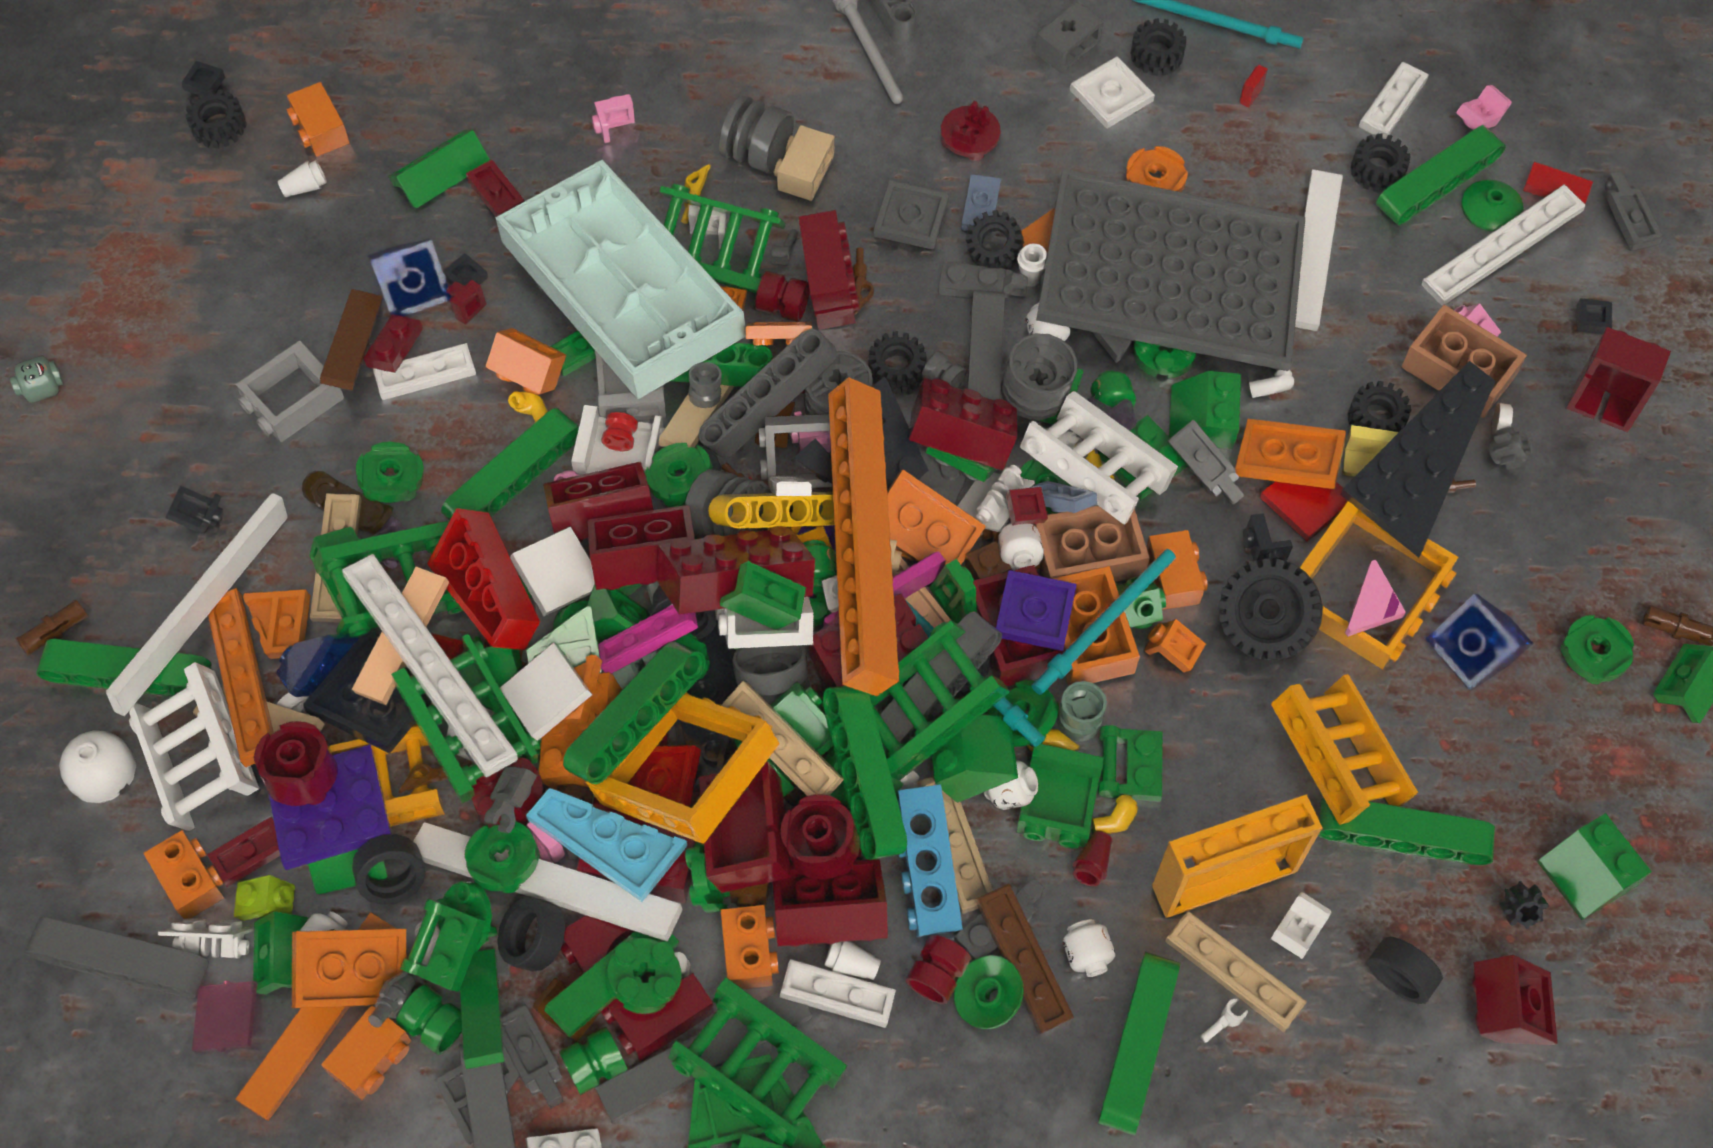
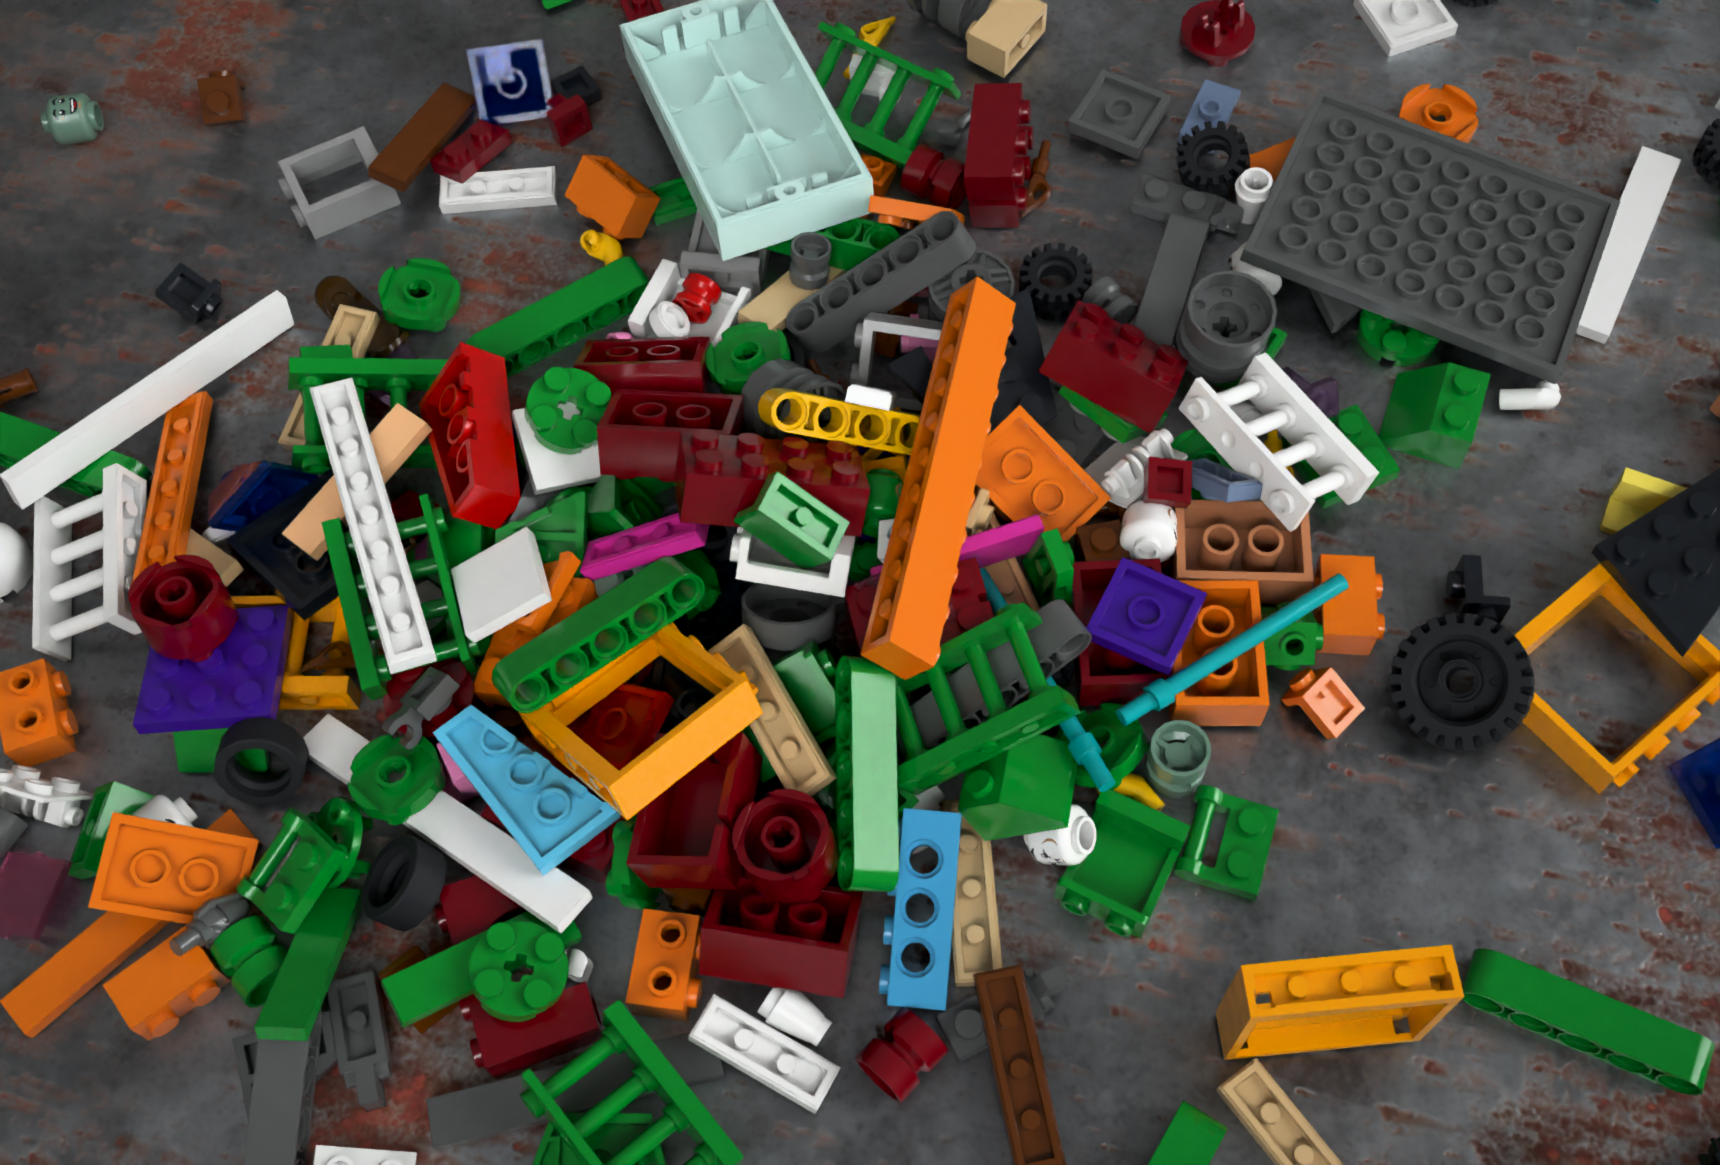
camera: 20 degrees right, 0 degrees up
dark red plate [207,816,280,887] -> none
lime bracket [233,875,295,921] -> none
orange wing [243,589,311,659] -> none
green wheel [559,1026,628,1095] -> none
green dish [954,955,1024,1029] -> none
white head [1062,919,1116,977] -> none
dark red cone [1072,831,1113,886] -> none
green head [1090,370,1136,419] -> none
yellow arm [1092,795,1138,834] -> none
dark grey hinge [1167,420,1245,505] -> none
orange plate [1235,419,1346,489] -> none
red tile [1239,65,1268,108] -> none
red tile [1260,481,1348,542] -> none
light orange fence [1271,674,1418,825] -> none
white bracket [1271,892,1331,959] -> none
bright pink tile [1345,560,1406,637] -> none
black tyre [1348,381,1412,432] -> none
none -> reddish brown bracket [197,70,245,127]
none -> green plate [524,366,611,455]
none -> white tile [649,301,690,338]

